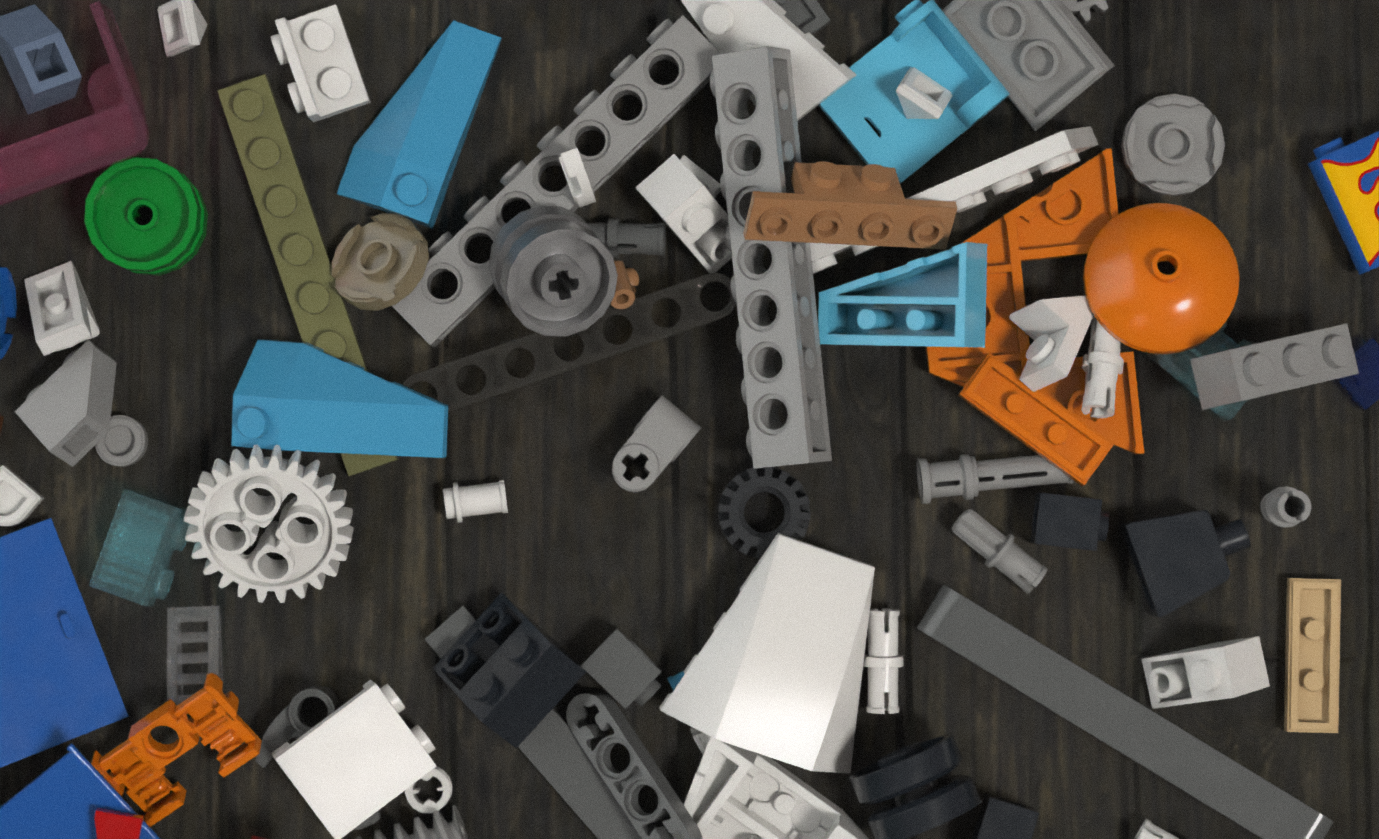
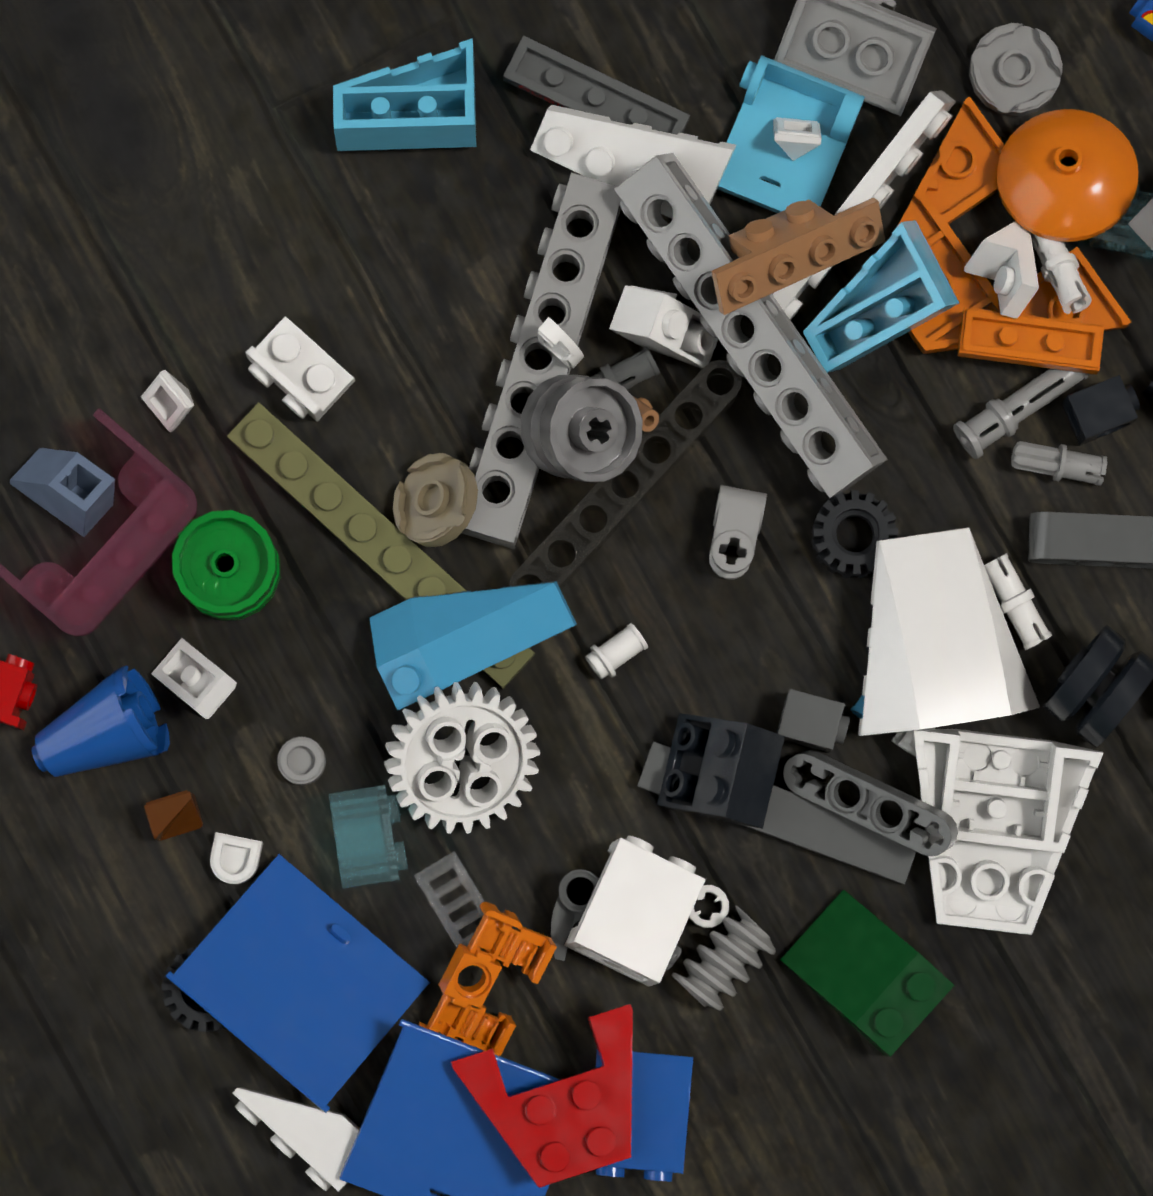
camera: 30 degrees left, 5 degrees down
light grey slope [15,340,117,467] -> none
dark azure wedge [337,20,502,229] -> none

